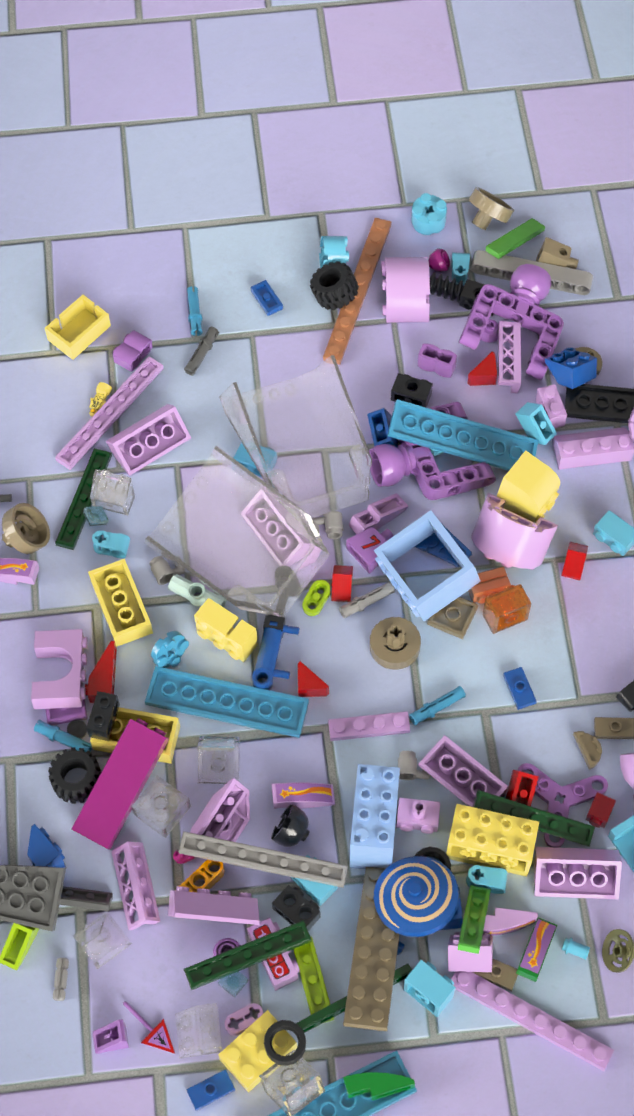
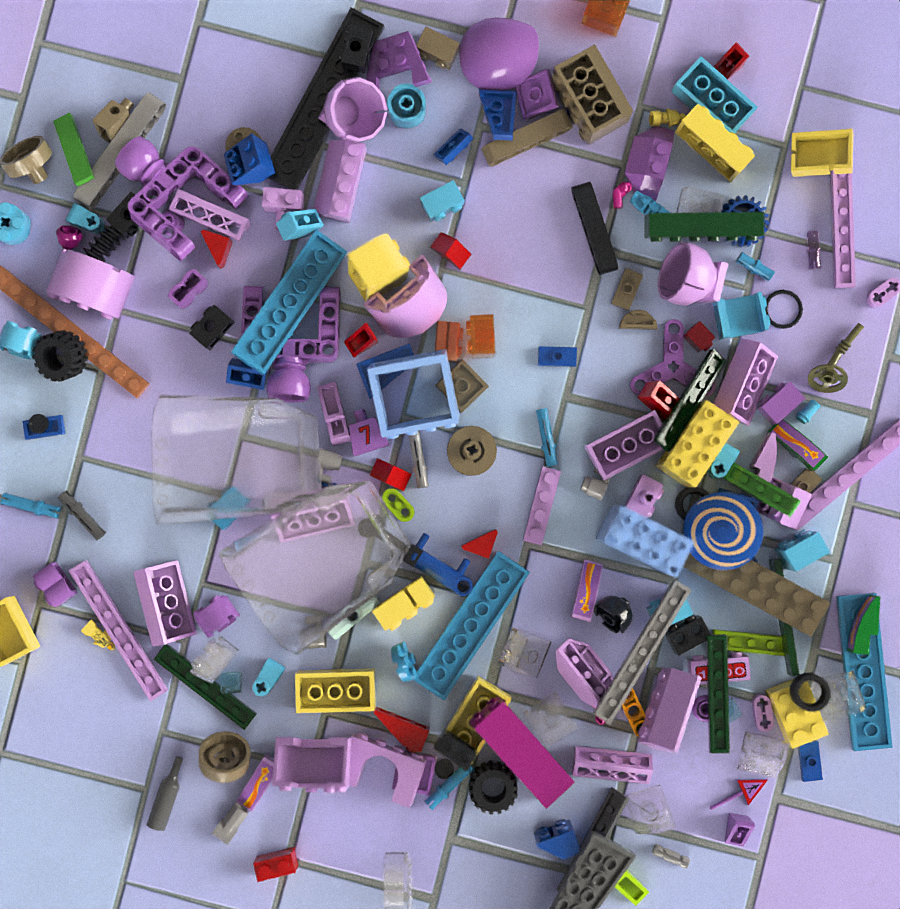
camera: 70 degrees left, 25 degrees up
none -> black piece [29,414,49,433]
none -> medium lavender brick [193,595,240,638]
none -> lavender cylinder [272,737,351,793]
none -> red slope [344,323,379,358]
none -> medium lavender brick [757,382,806,425]

